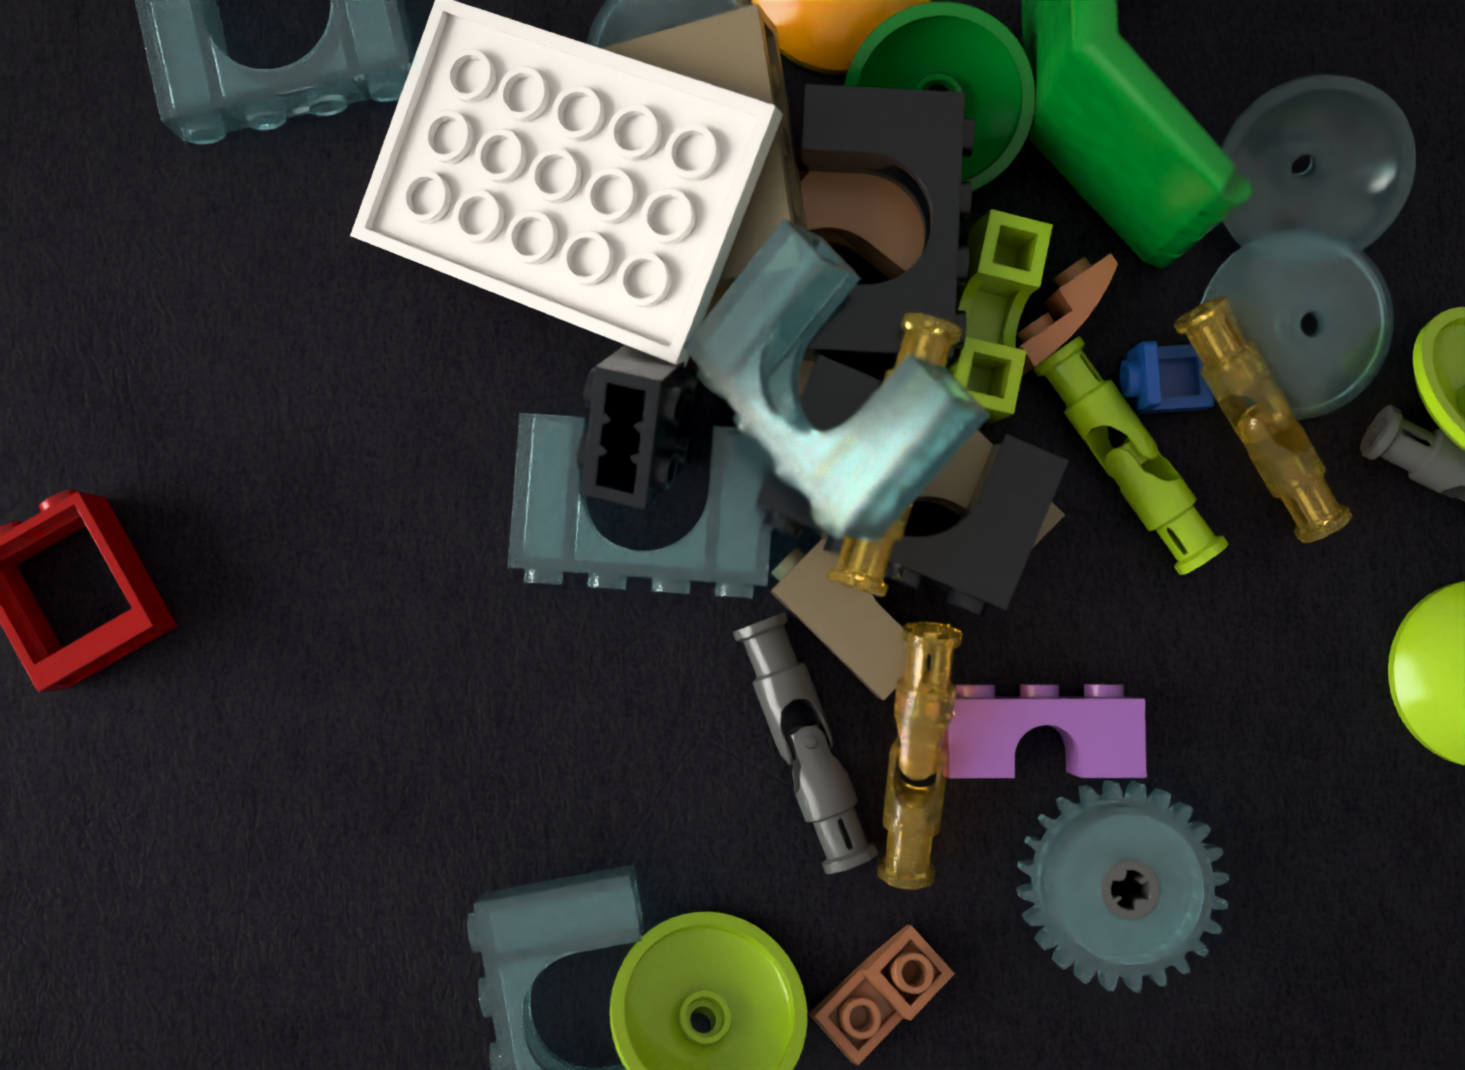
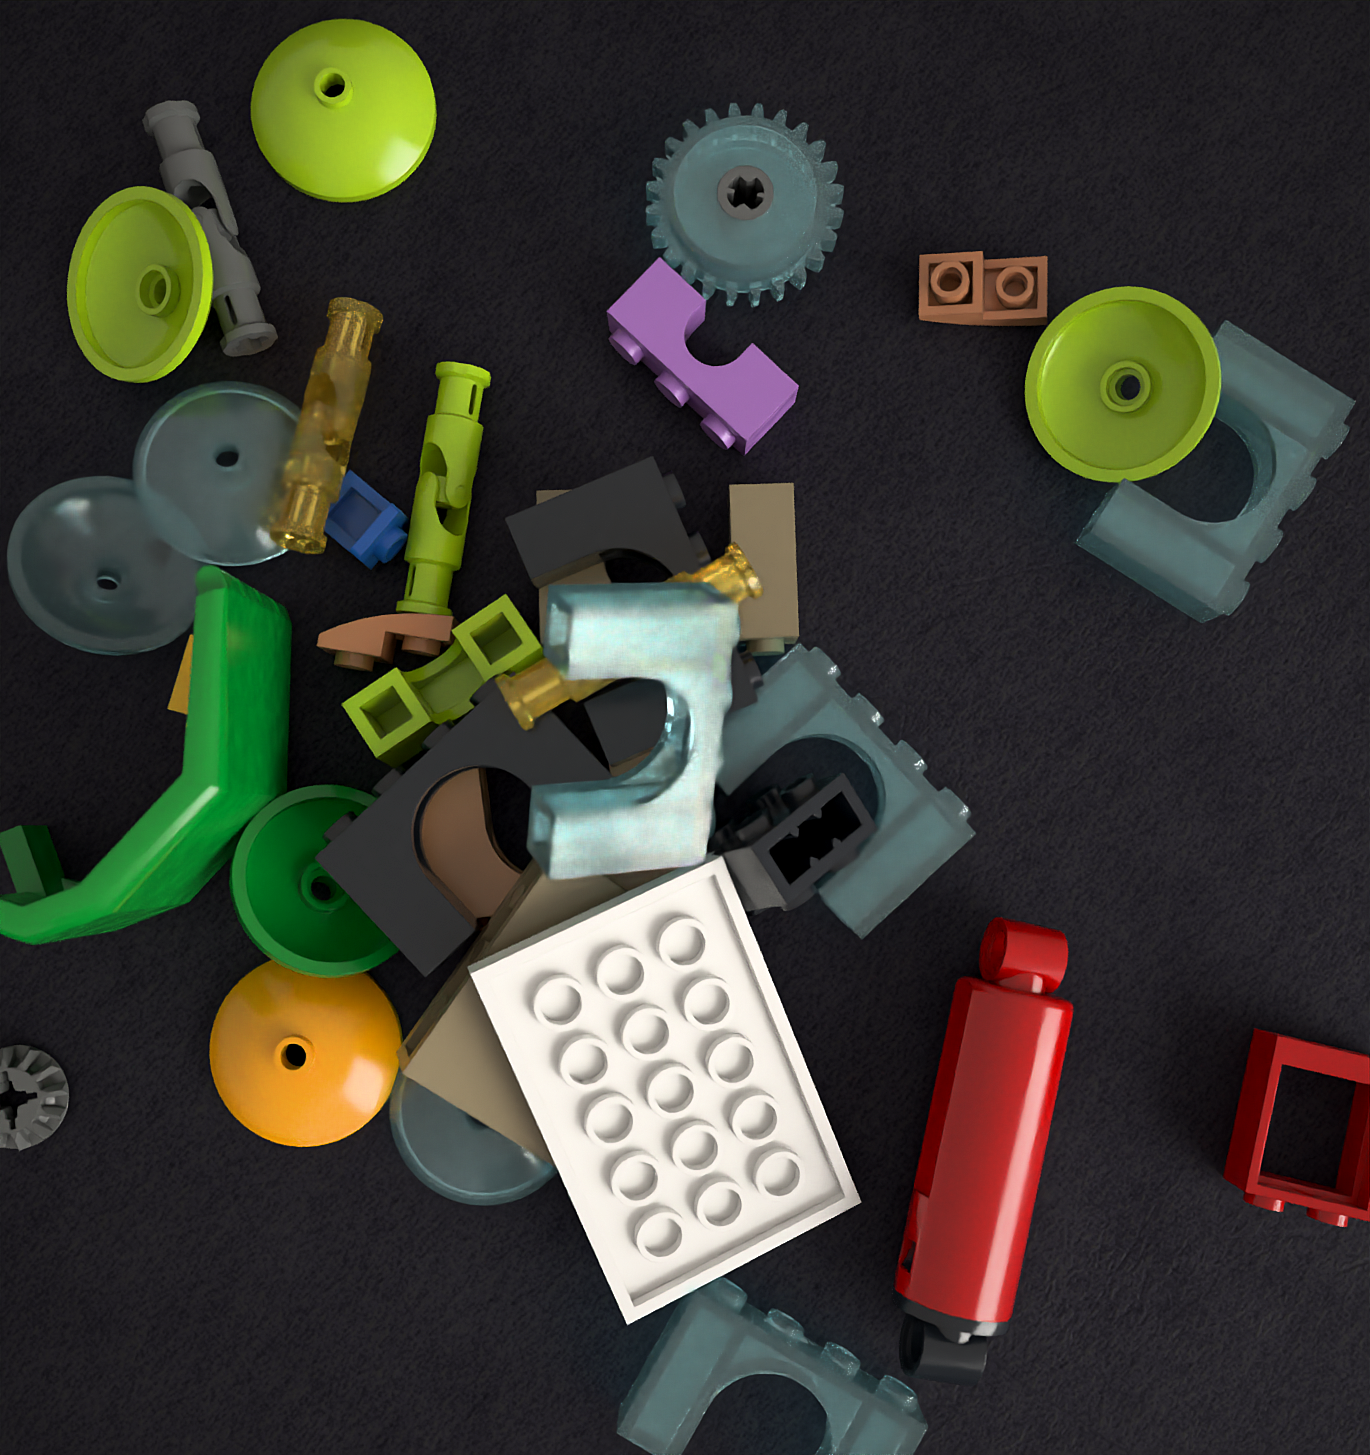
camera: 140 degrees left, 0 degrees up
dark grey piece [733,612,879,874] -> none
clear yellow piece [877,621,963,890] -> none
none -> red piece [891,917,1074,1387]

